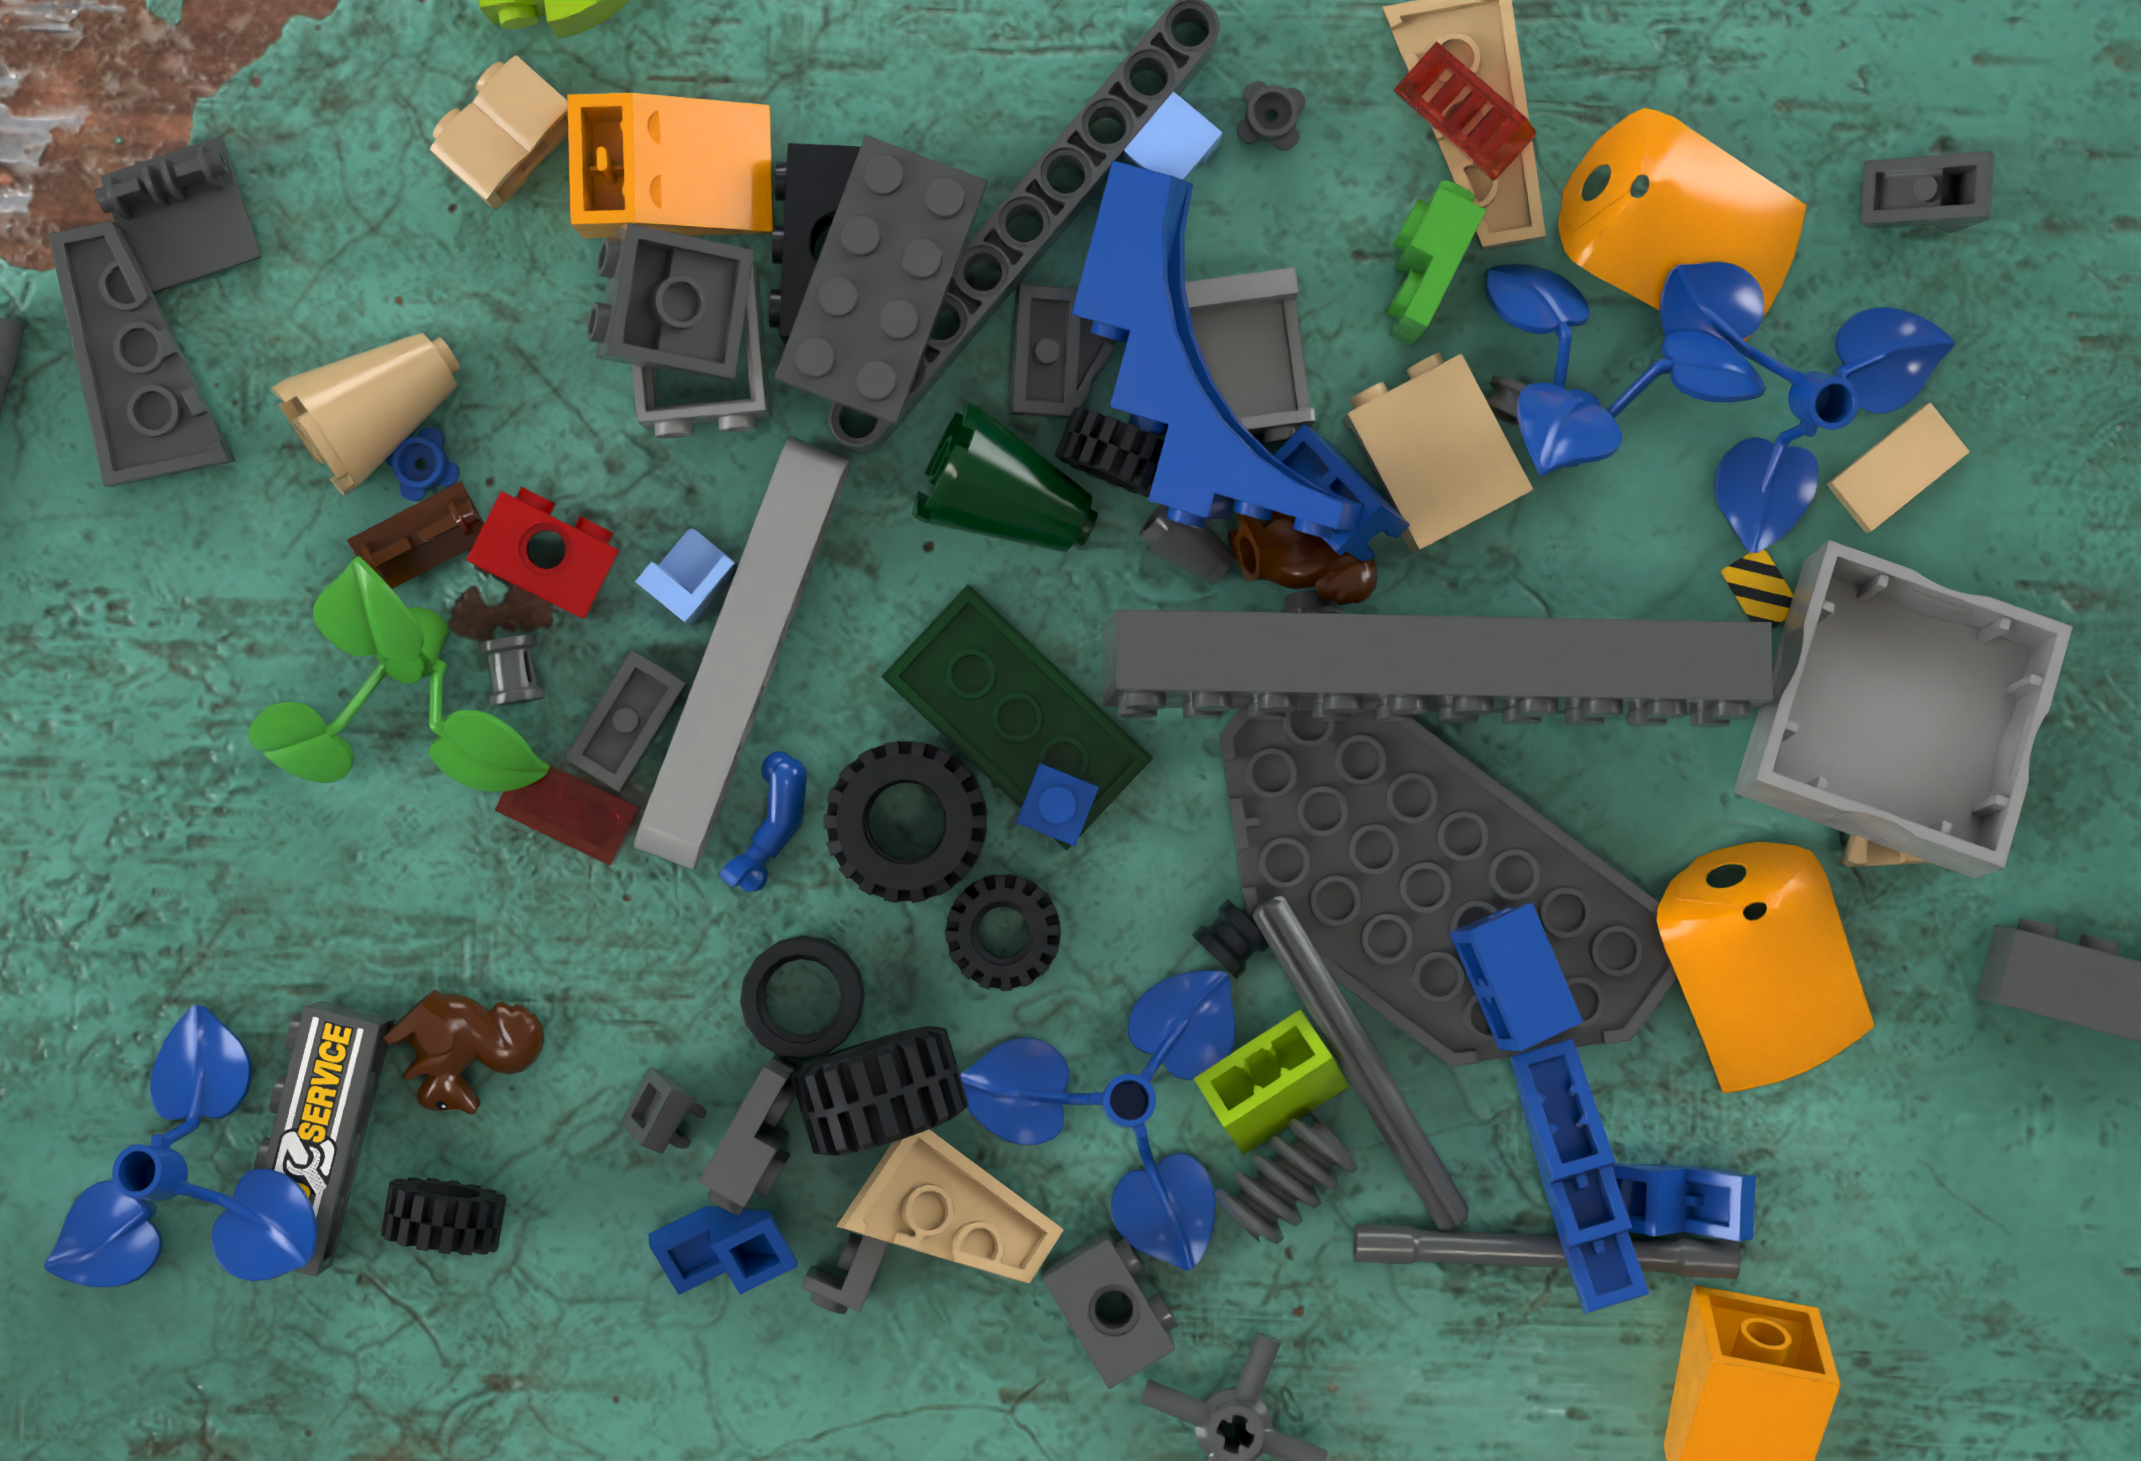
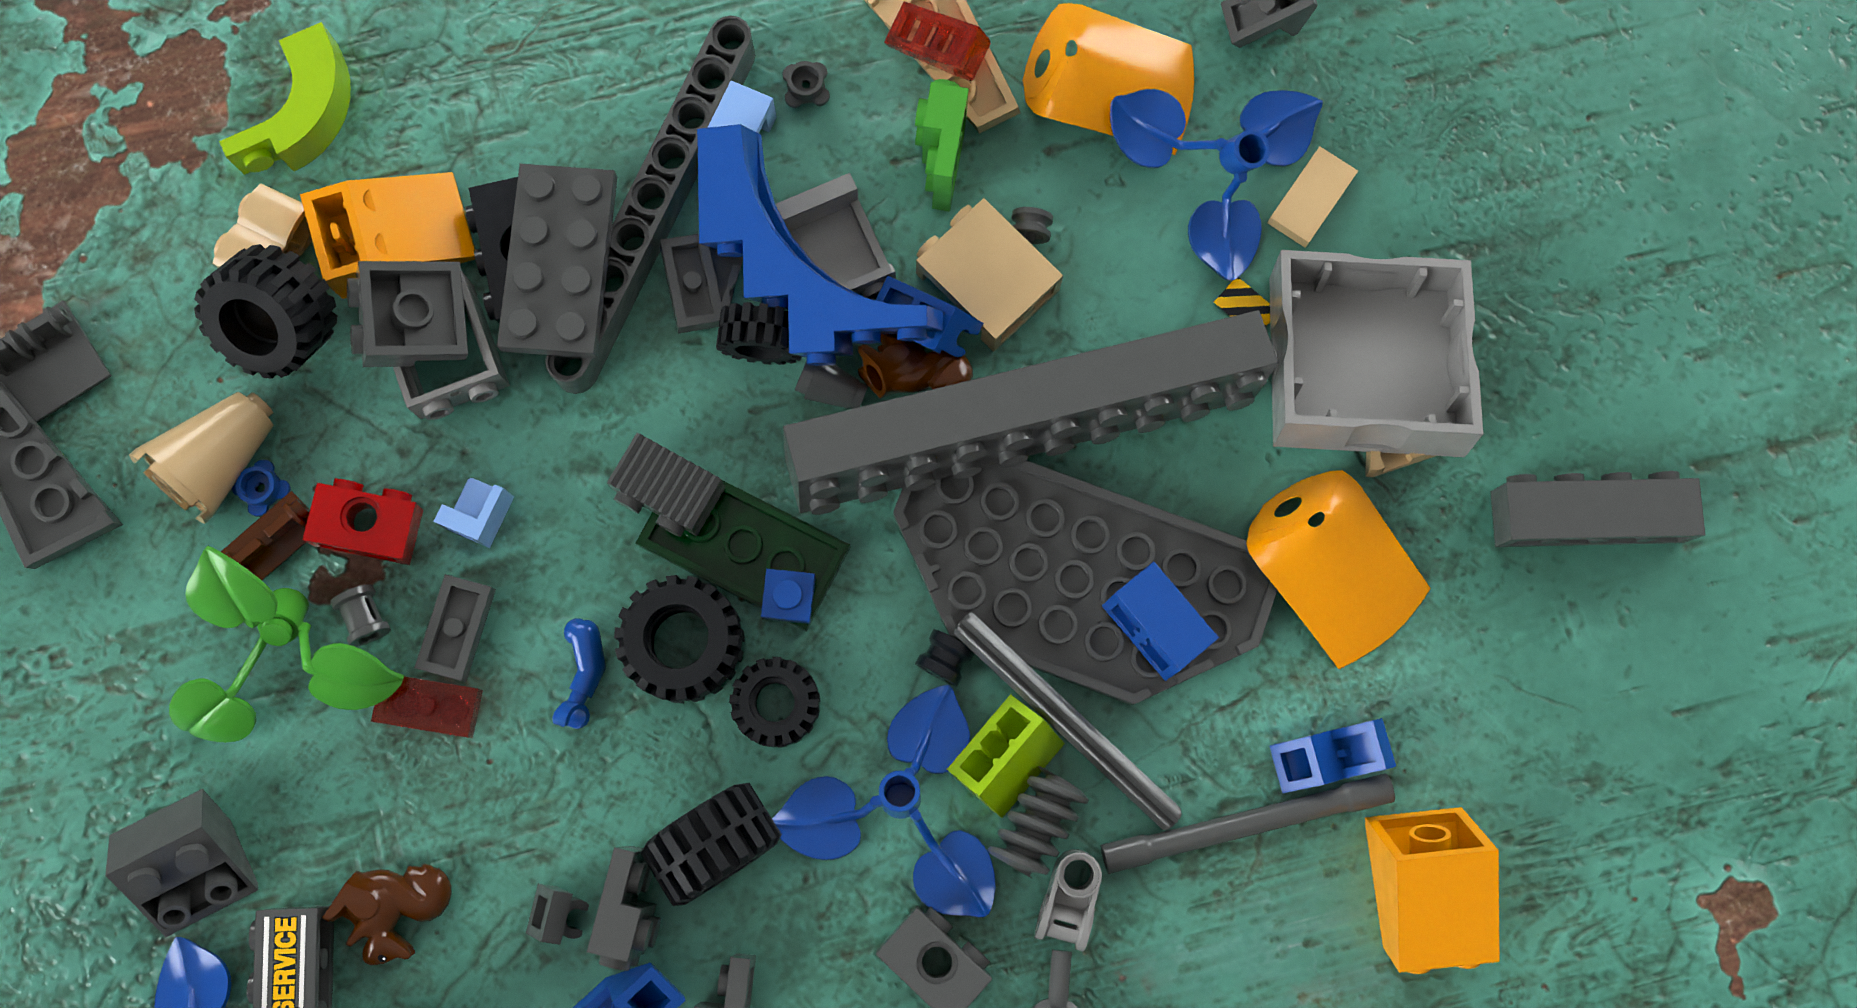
camera: 20 degrees left, 10 degrees down
light grey beam [634,437,851,870] -> none
black tyre [740,935,865,1060] -> none
tan wing [836,1129,1064,1284] -> none
dark green cone [912,400,1098,553] -> none
blue plant [1484,264,1767,475] -> none
blue slope [1510,1038,1650,1314] -> none
none -> dark grey slope [105,789,258,937]
none -> black tyre [194,244,338,379]
none -> dark grey brick [607,433,725,537]
none -> light grey piece [1034,849,1102,952]

